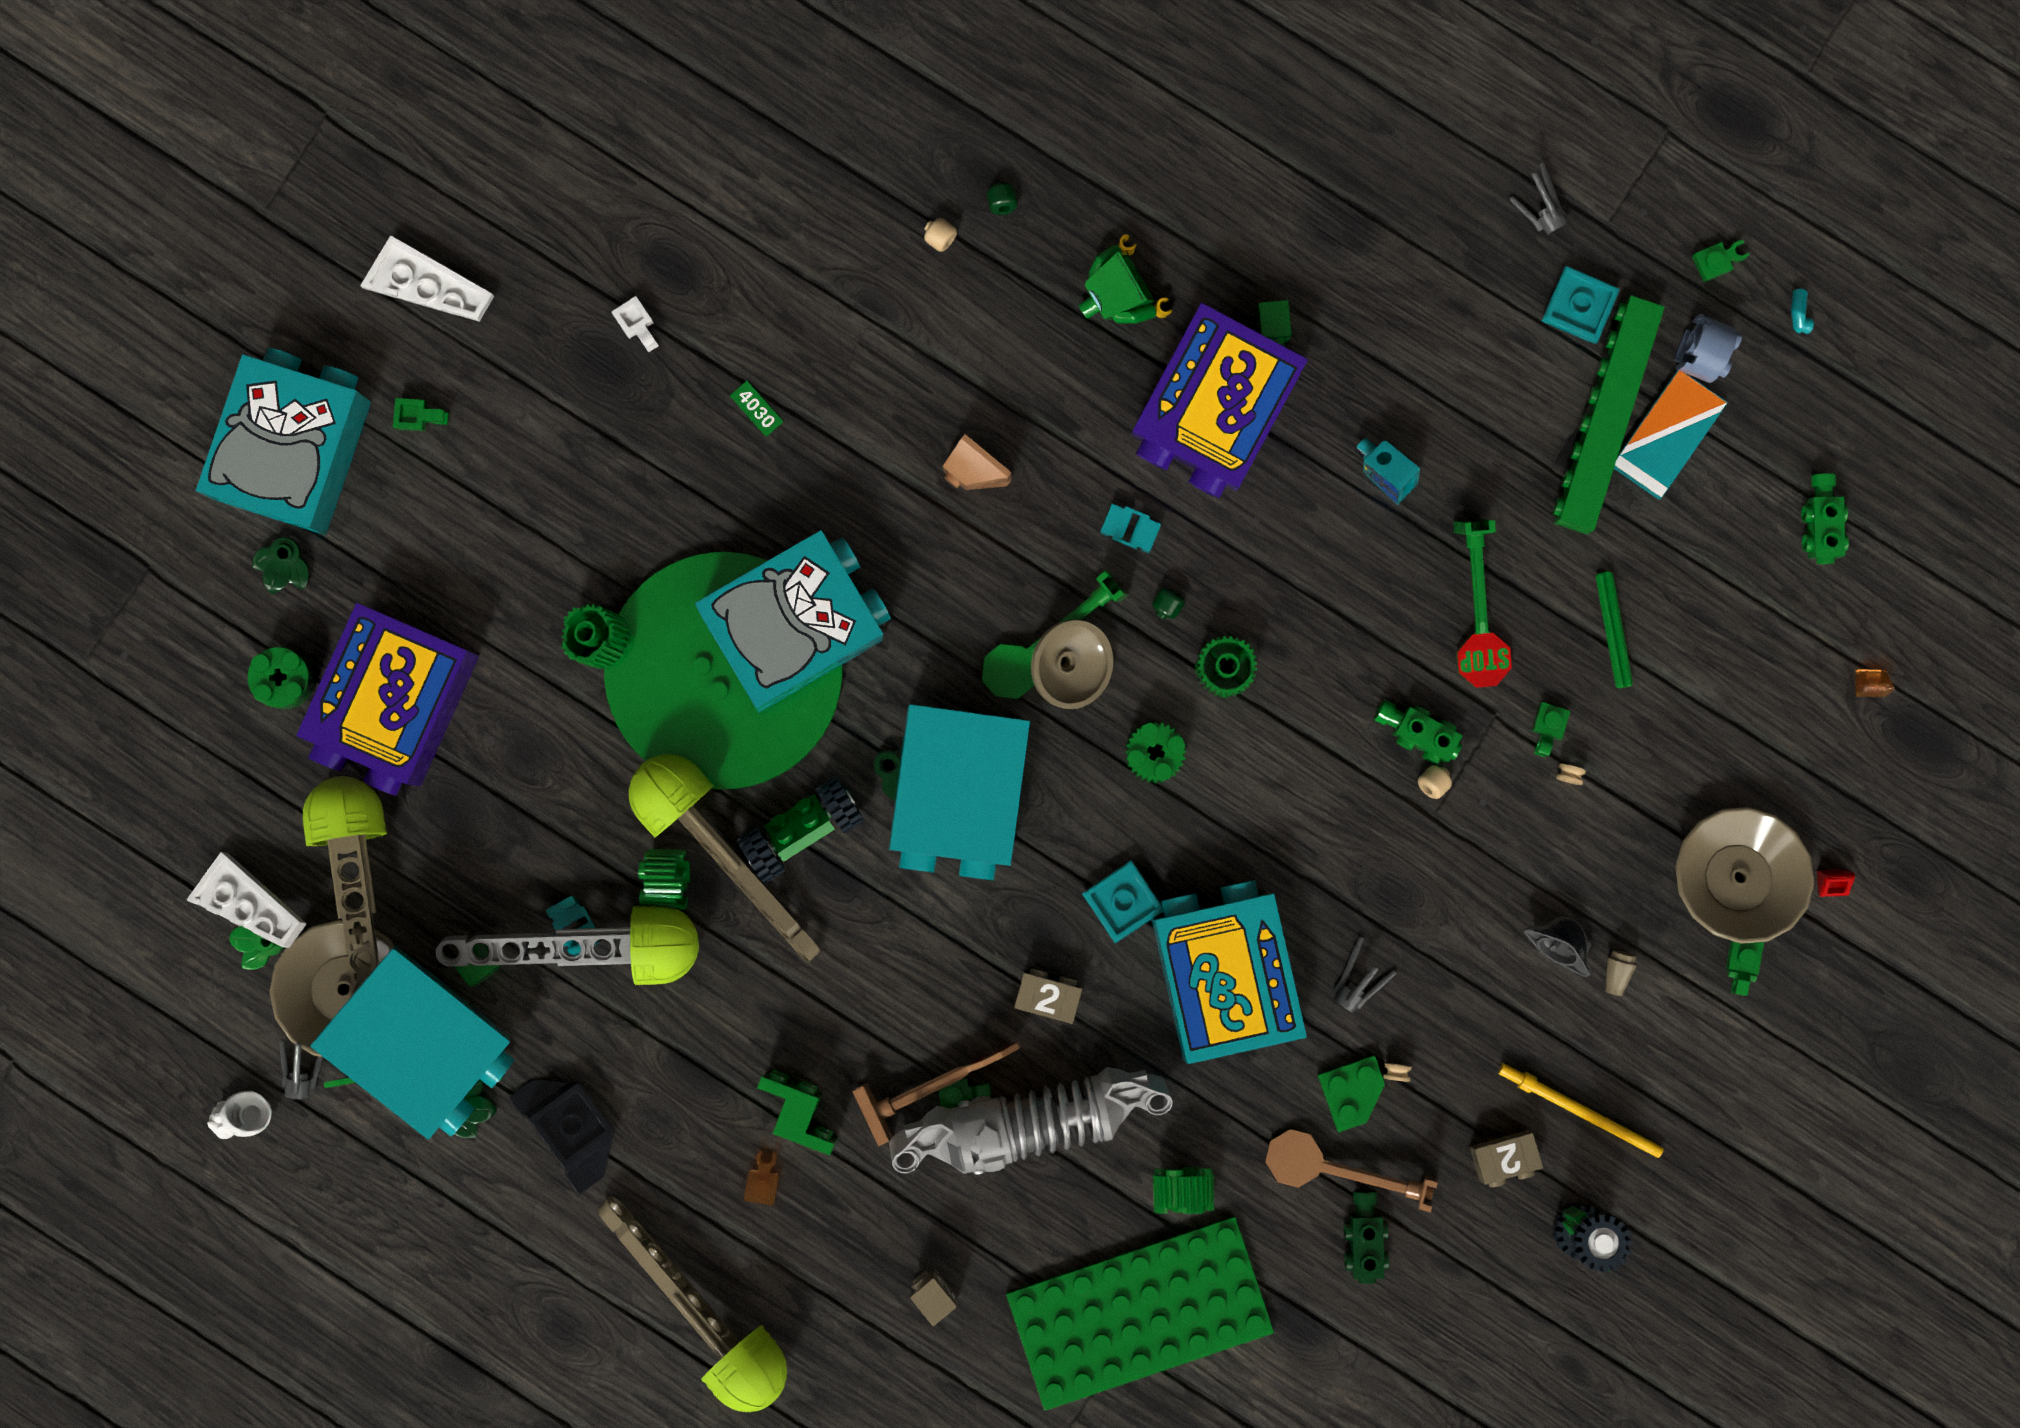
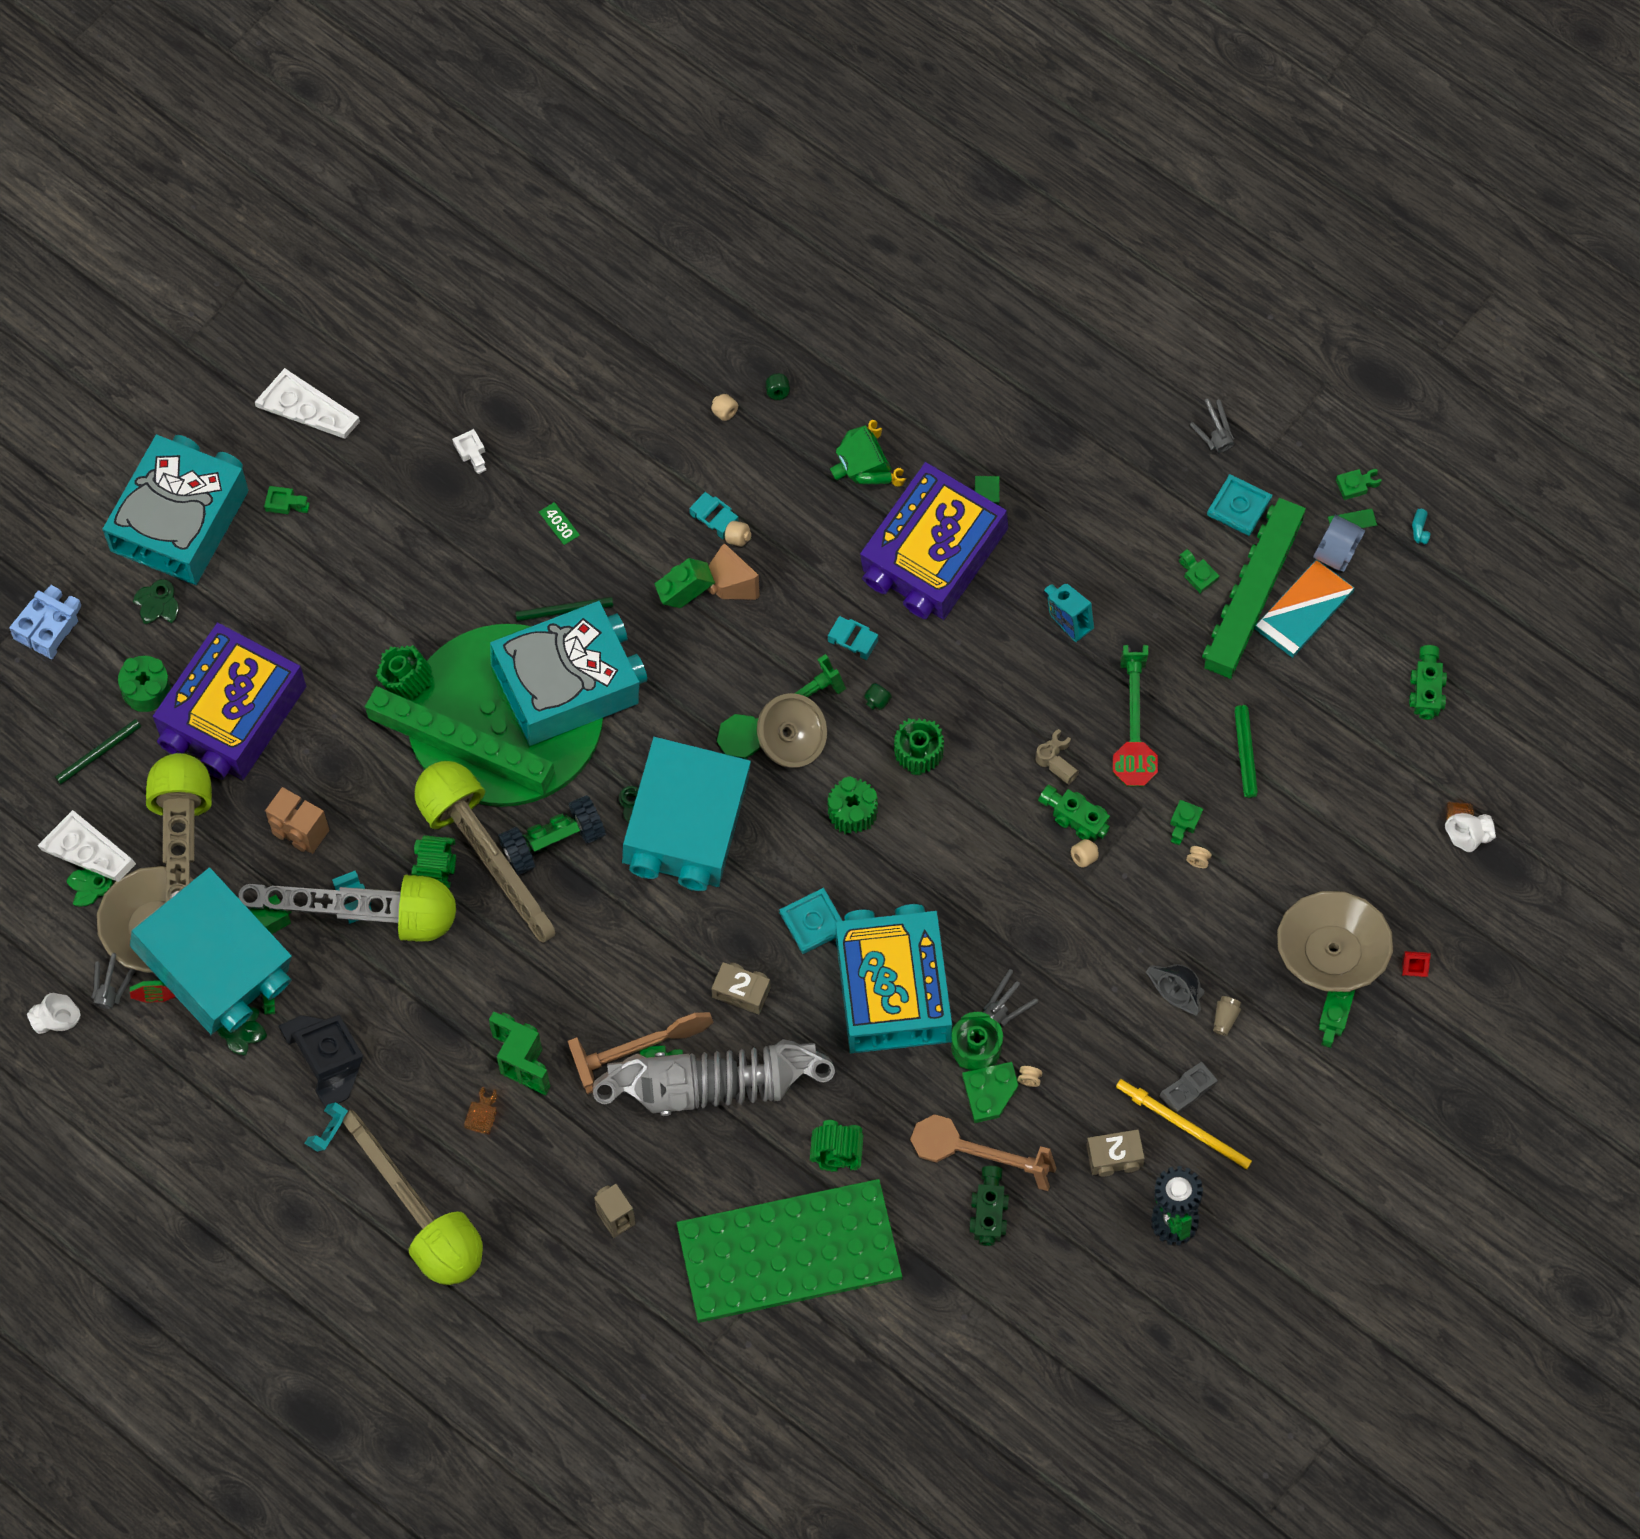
camera: 10 degrees right, 20 degrees down
none -> light blue hips [9,585,81,660]
none -> dark green bar [55,719,141,785]
none -> medium nougat piece [265,787,330,854]
none -> teal piece [304,1102,348,1152]
none -> green brick [365,686,555,795]
none -> dark green bar [516,597,613,621]
none -> green brick [654,558,715,608]
none -> teal piece [689,492,739,539]
none -> tan piece [725,521,751,547]
none -> green brick [951,1012,1003,1070]
none -> dark tan bar [1035,729,1079,785]
none -> dark grey slope [1159,1062,1218,1114]
none -> green plate [1178,549,1219,594]
none -> green sticker [1328,509,1377,528]
none -> white hair [1445,813,1496,852]

